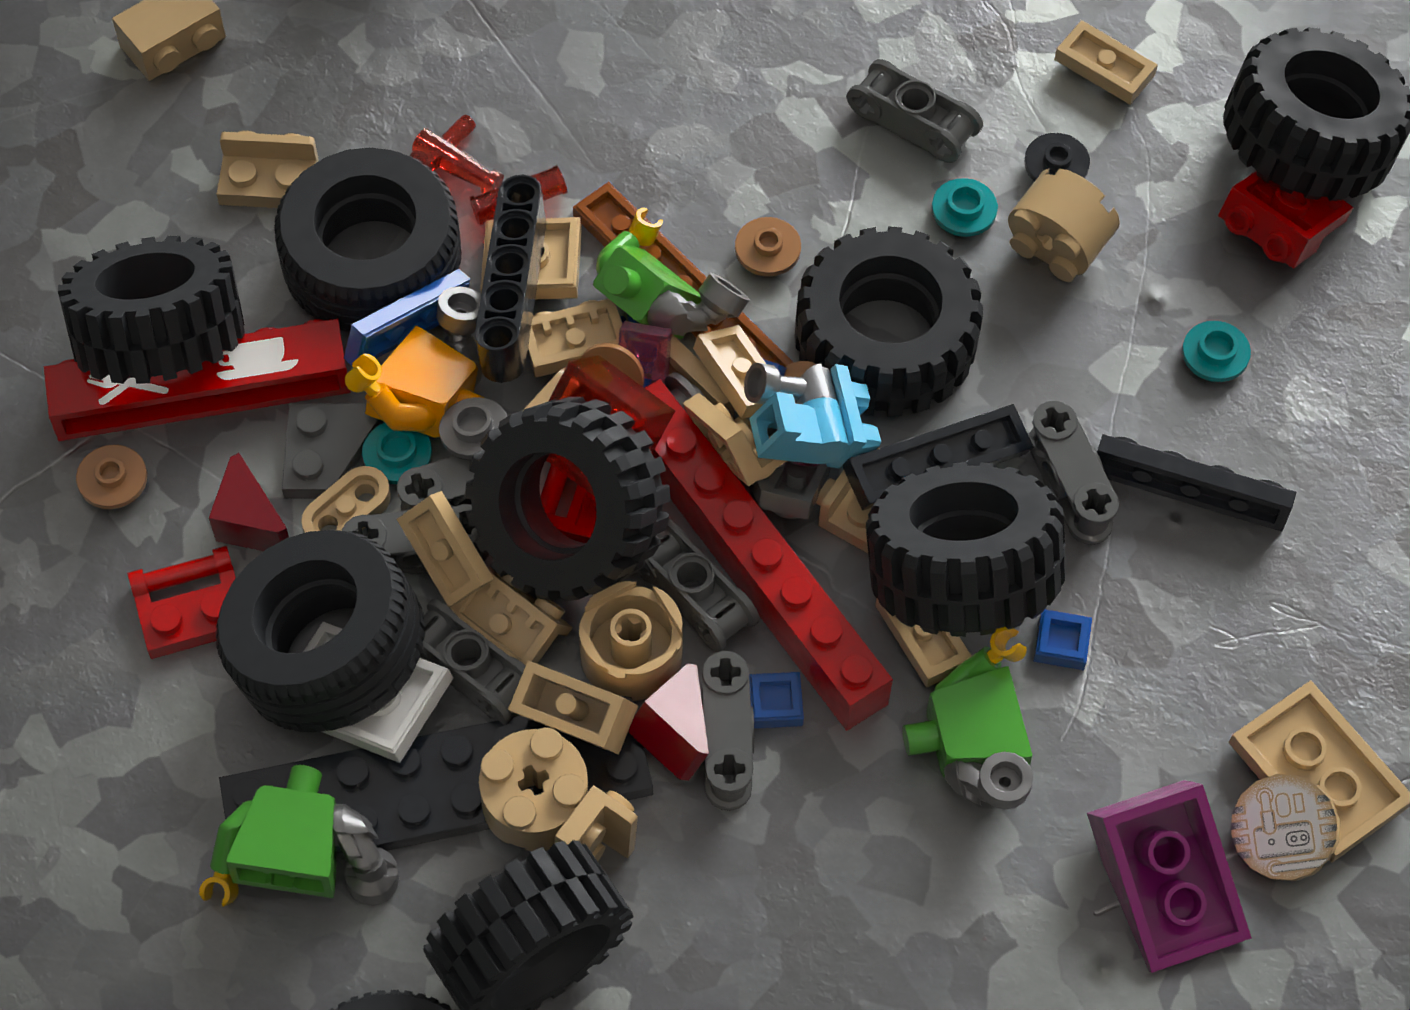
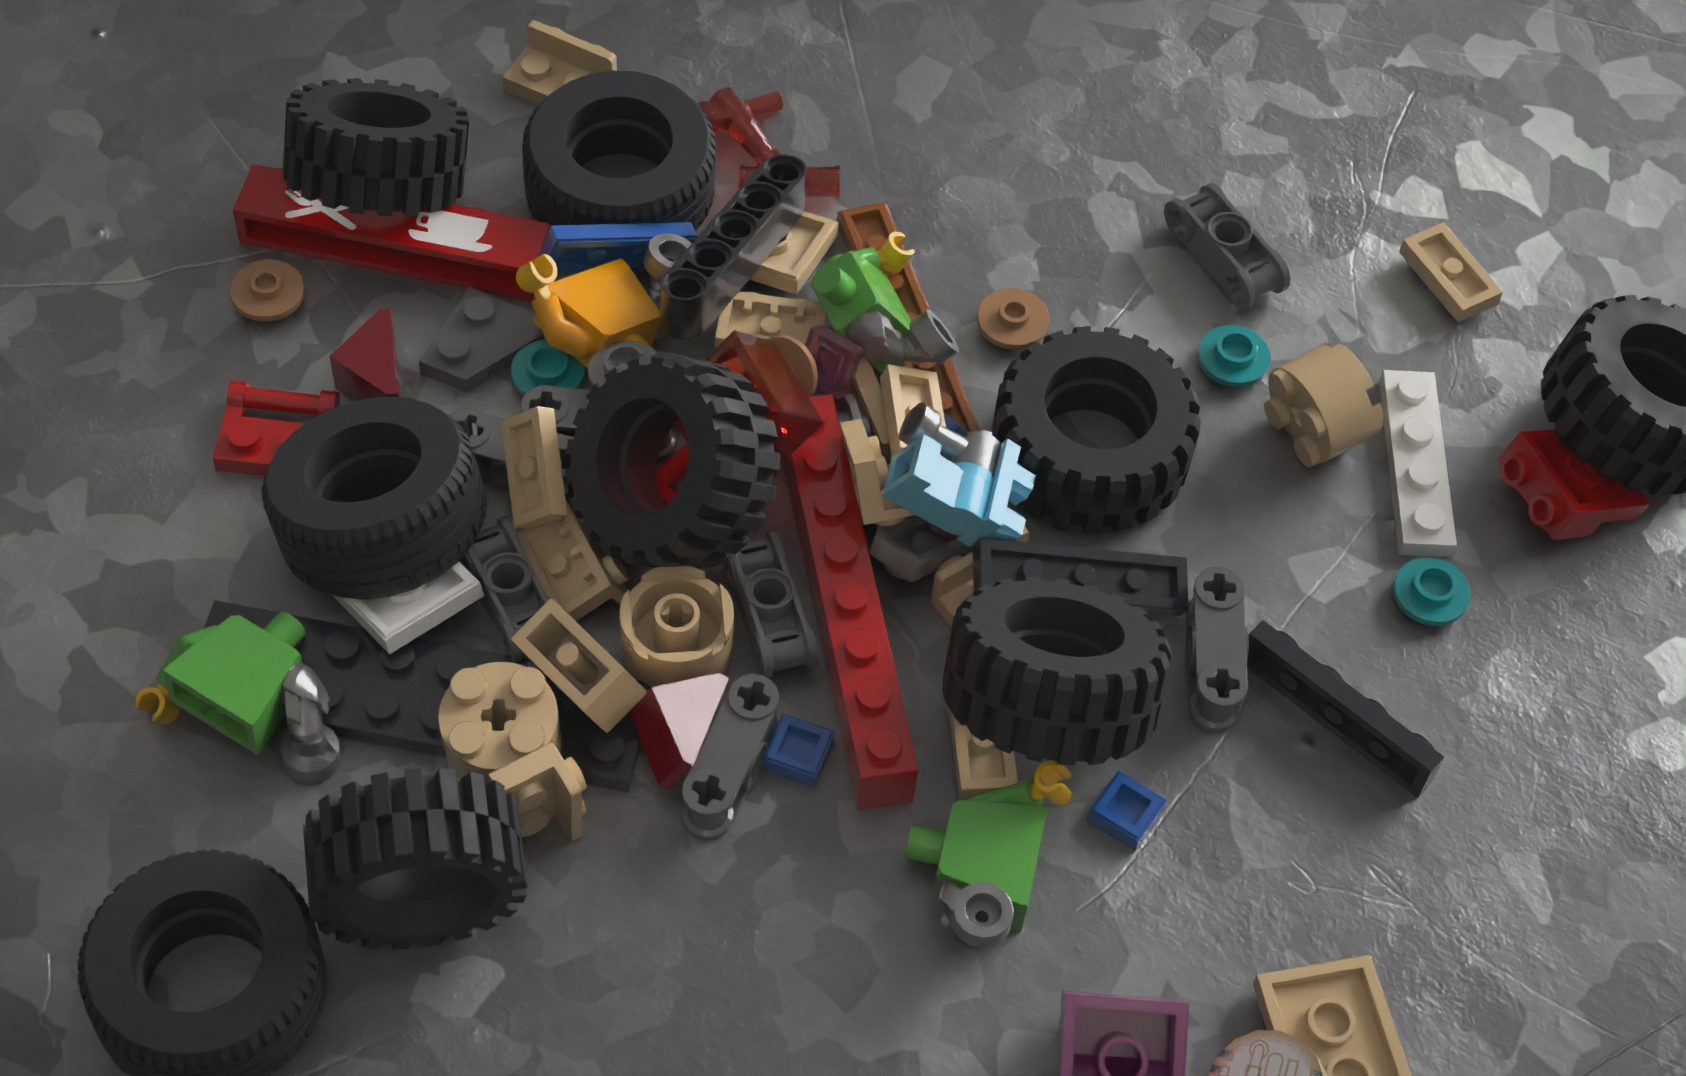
camera: 20 degrees right, 5 degrees down
tan plate [301,466,391,533] -> none
black piece [1024,133,1090,182] -> none
none -> white plate [1379,370,1457,557]

